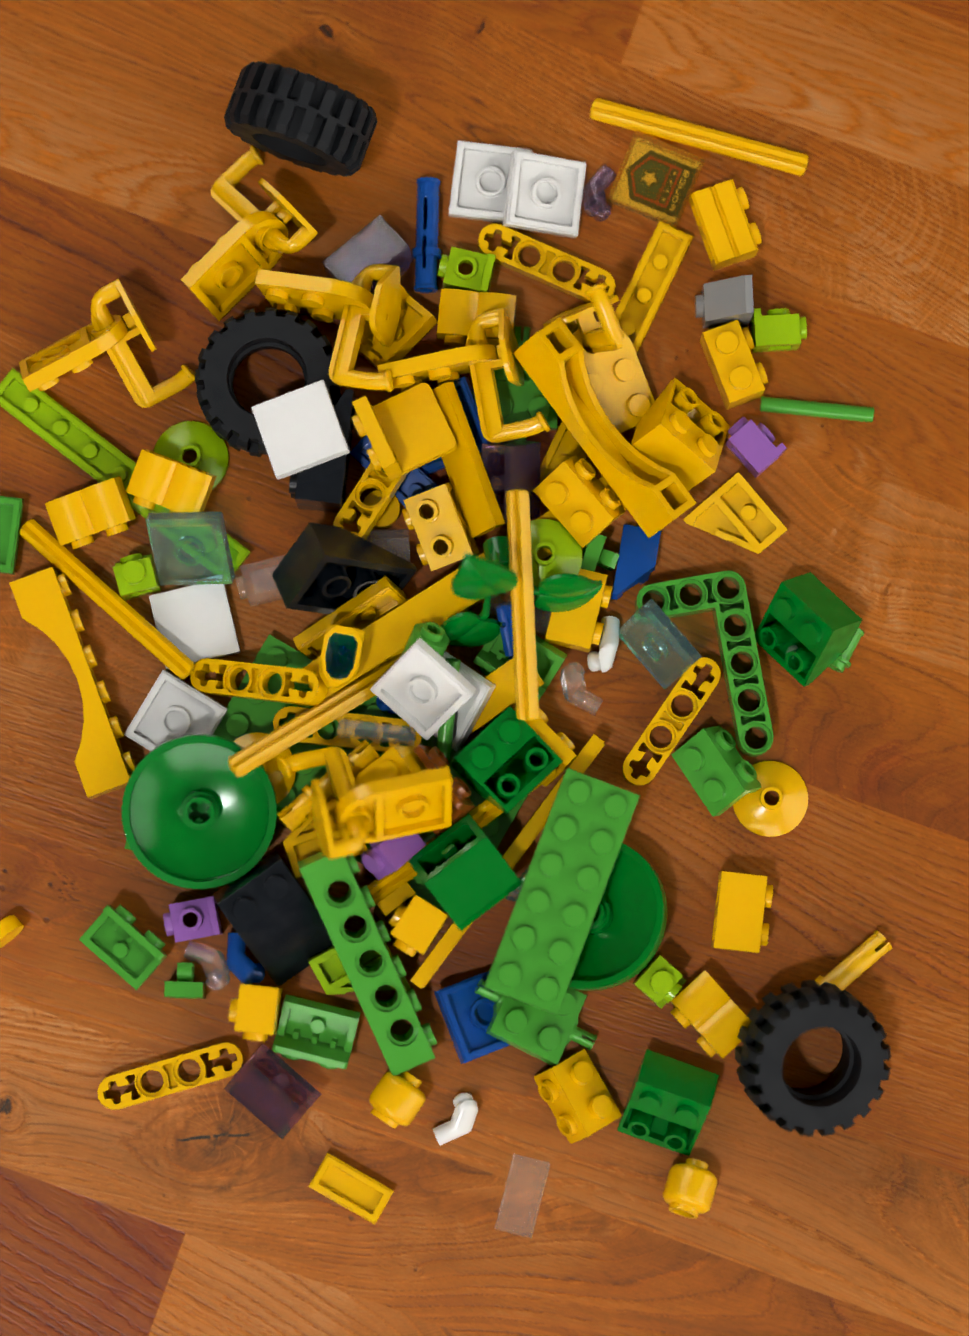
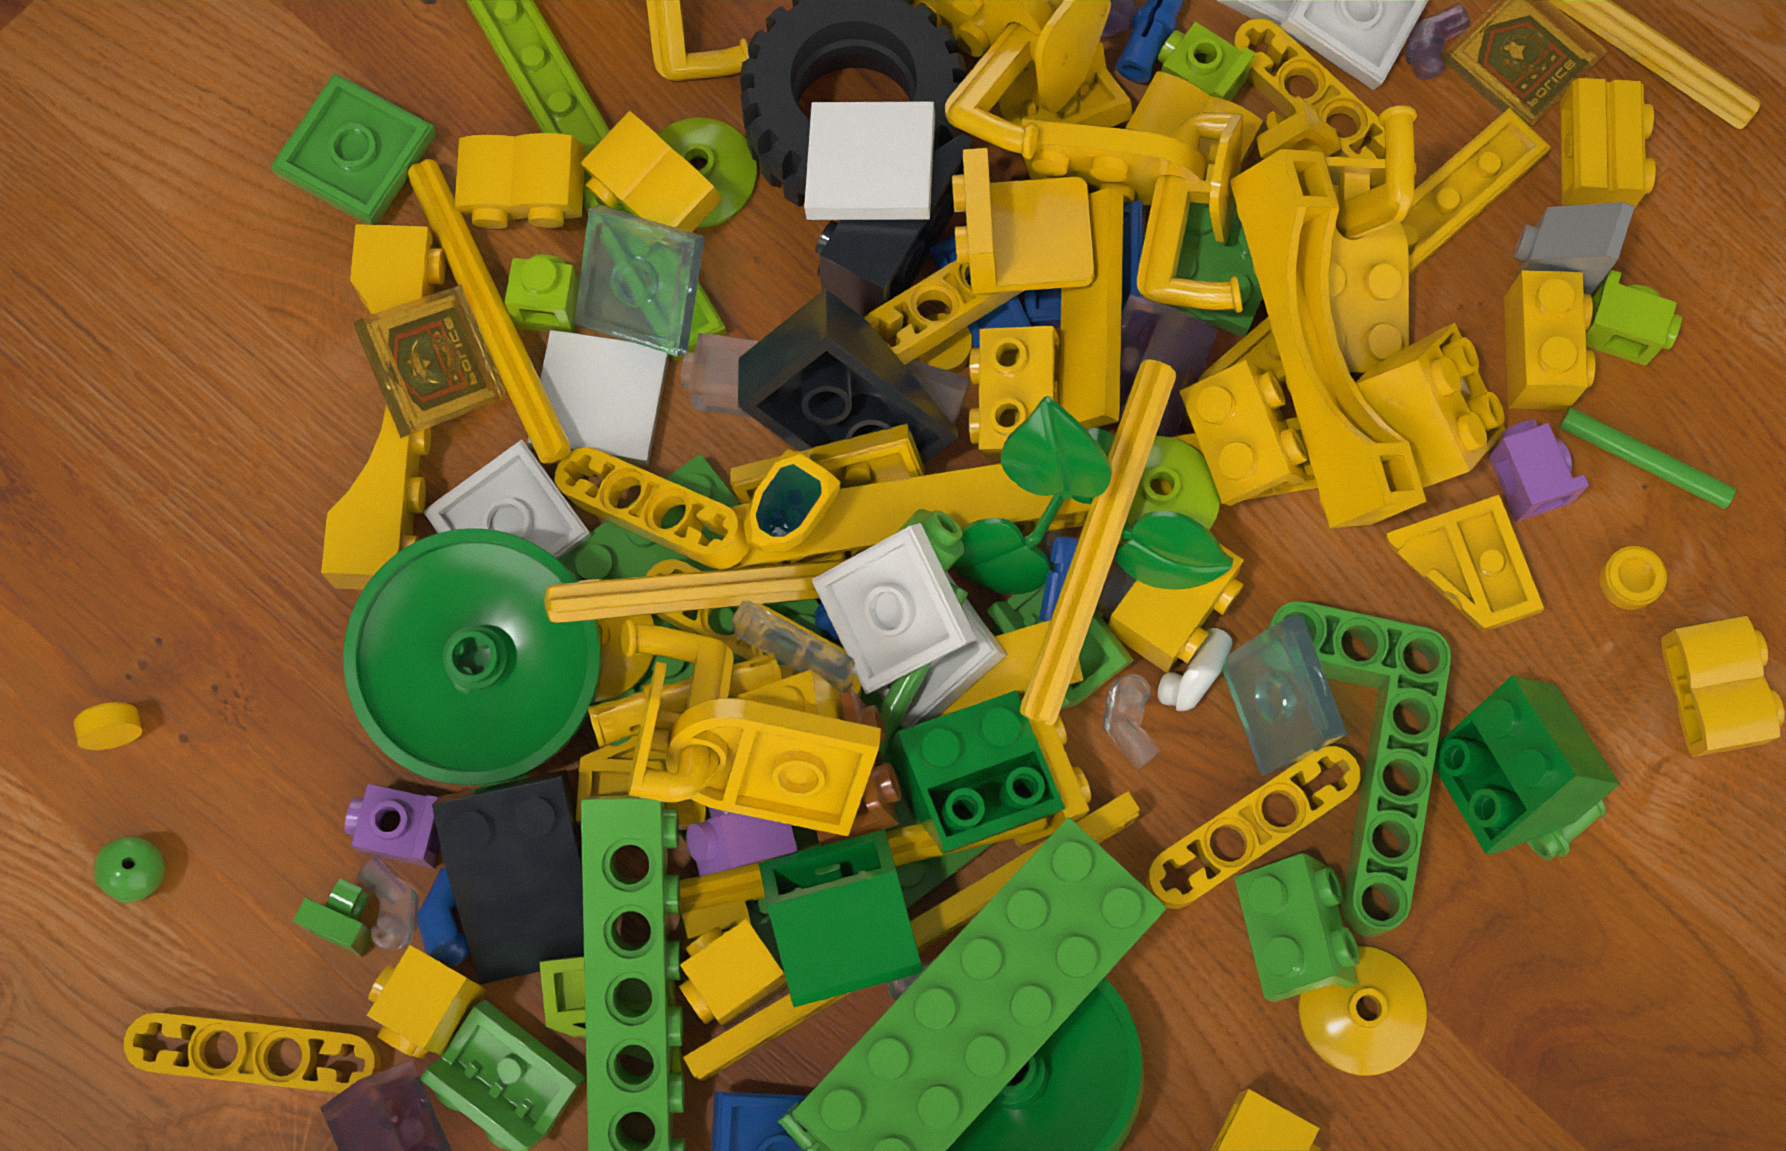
camera: 25 degrees right, 10 degrees down
bright green bracket [79,904,168,990] -> none
bright green tile [581,534,619,572] -> none
blue slope [611,524,661,600] -> none
none -> bright green piece [94,836,166,904]
none -> clear yellow tile [353,285,508,438]
none -> yellow tile [1255,96,1341,159]
none -> yellow tile [1599,546,1667,610]
none -> yellow brick [1661,616,1784,757]

